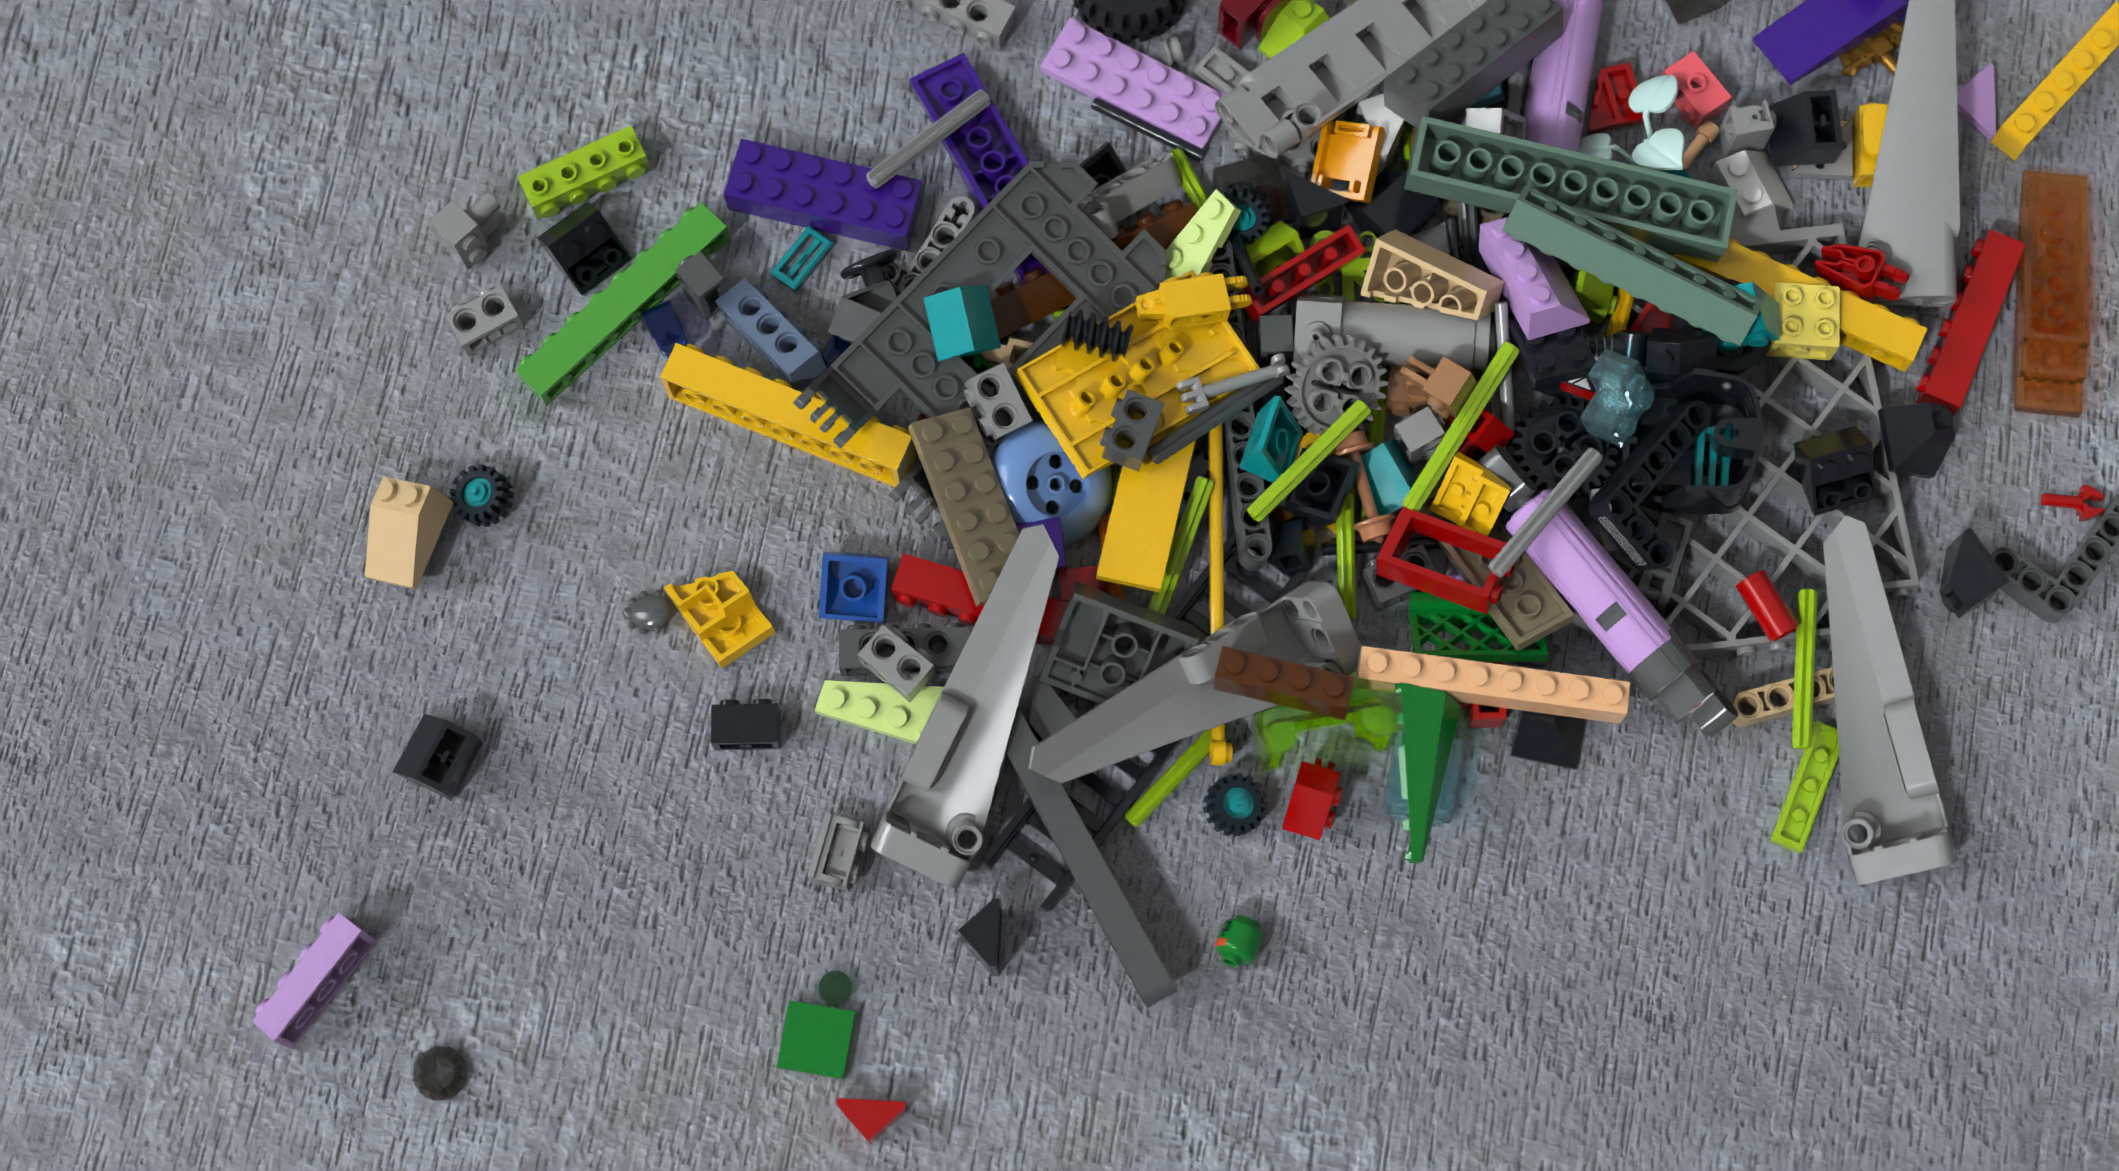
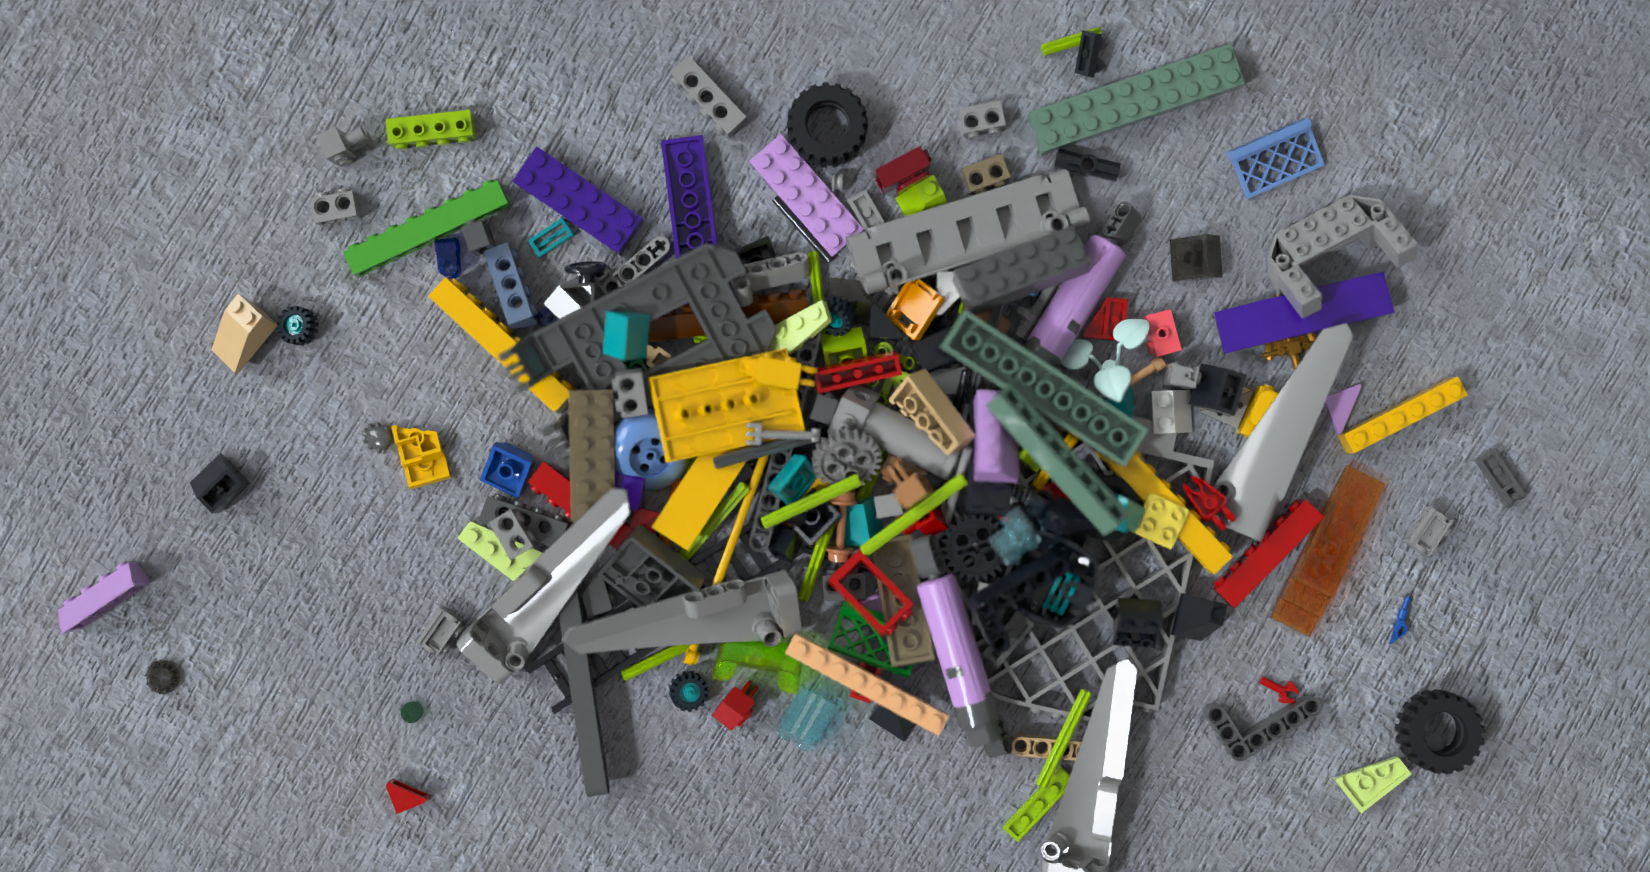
camera: 20 degrees right, 15 degrees up
black slope [537,201,632,296] -> none
black brick [711,699,781,751] -> none
green tile [776,1000,856,1080] -> none
light grey axle [866,89,990,189] -> none
black slope [958,898,1003,976] -> none
black piece [1061,309,1134,362] -> none
dark grey brick [1099,389,1164,472] -> none
reddish brown brick [1214,646,1355,721] -> none
green head [1215,915,1264,968] -> none
black piece [1229,233,1264,295] -> none
green wedge [1395,682,1461,864] -> none
yellow slope [1429,452,1512,536] -> none
light grey brick [1462,108,1526,140] -> none
light grey axle [1488,447,1603,577] -> none
red pin [1736,569,1800,643] -> none
black slope [1939,528,2009,619] -> none

